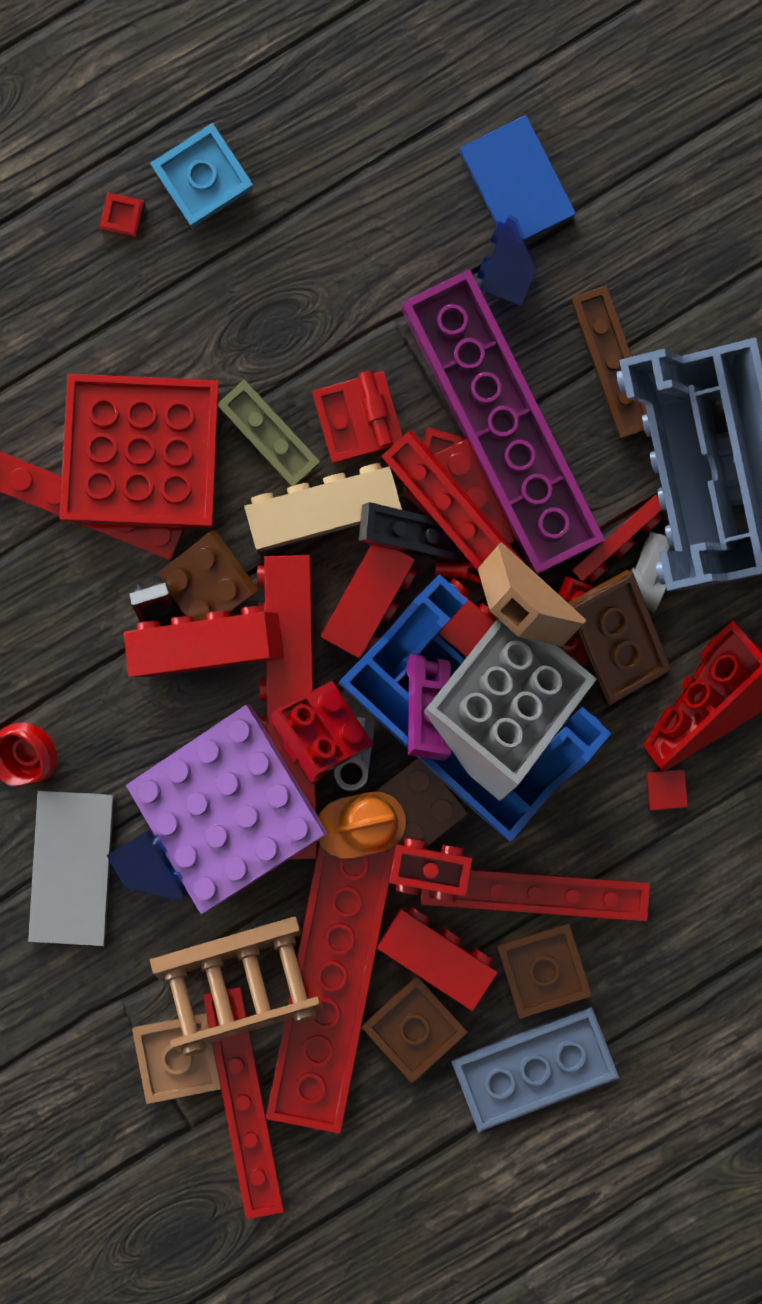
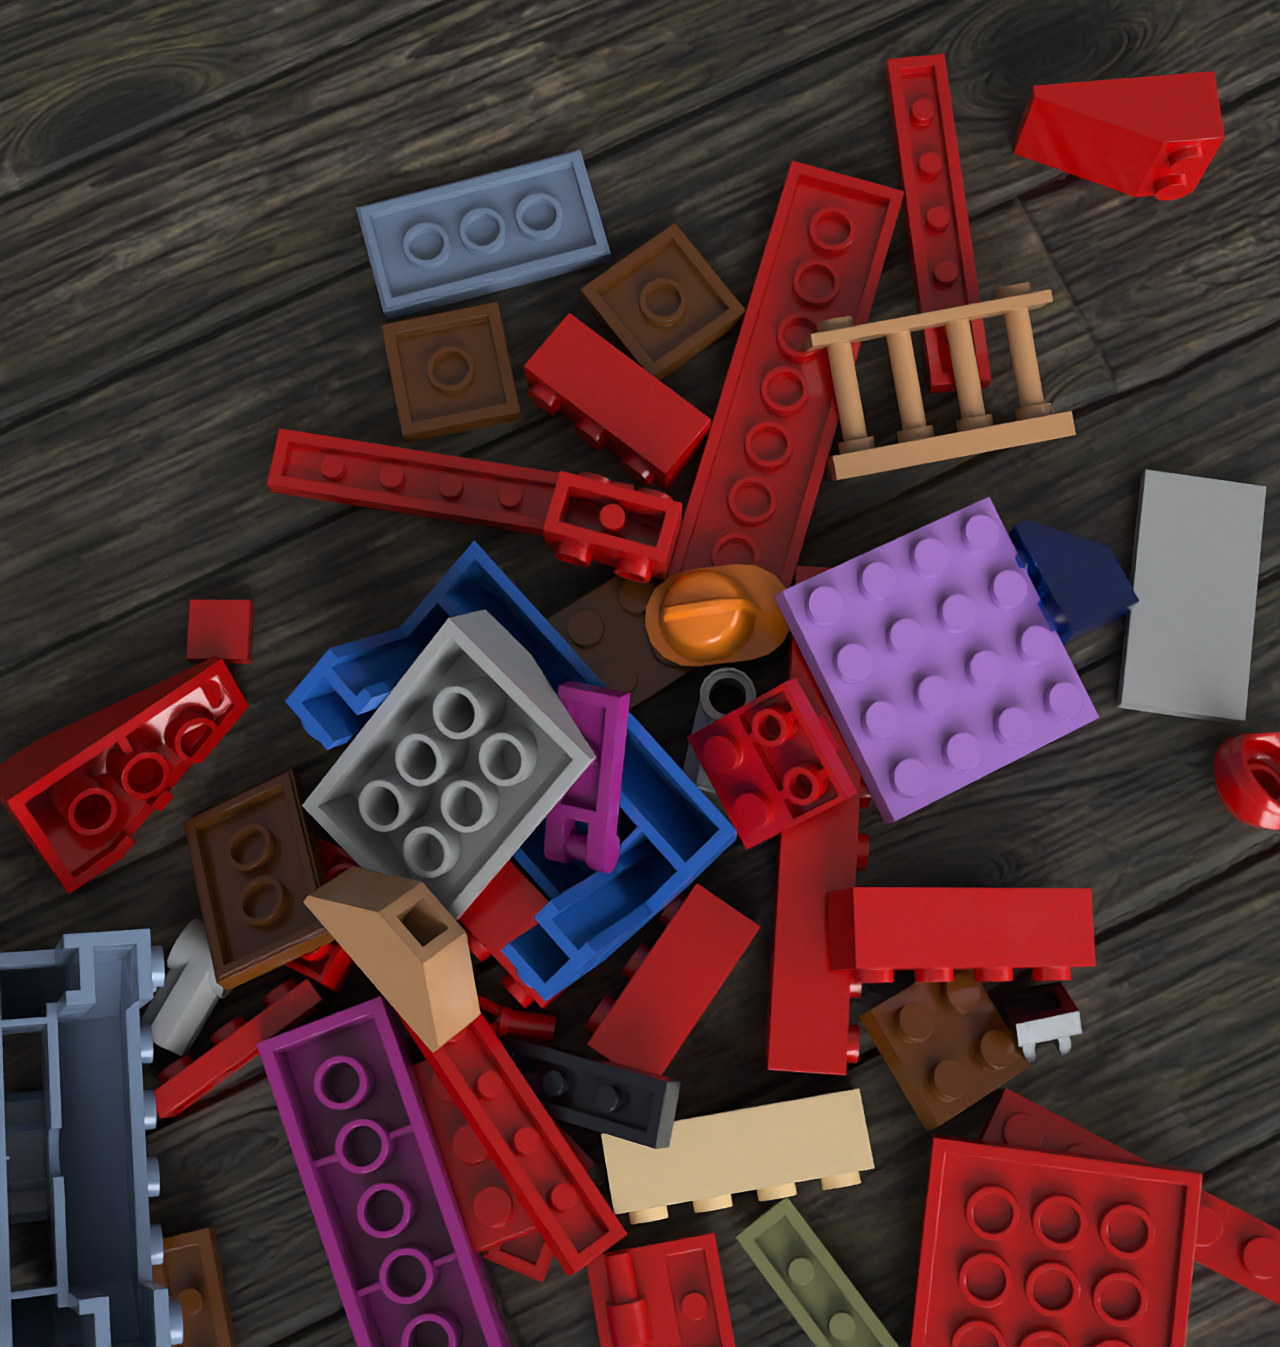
camera: 175 degrees left, 10 degrees down
medium nougat plate [132,1013,221,1104] -> none
none -> red slope [1012,71,1225,201]

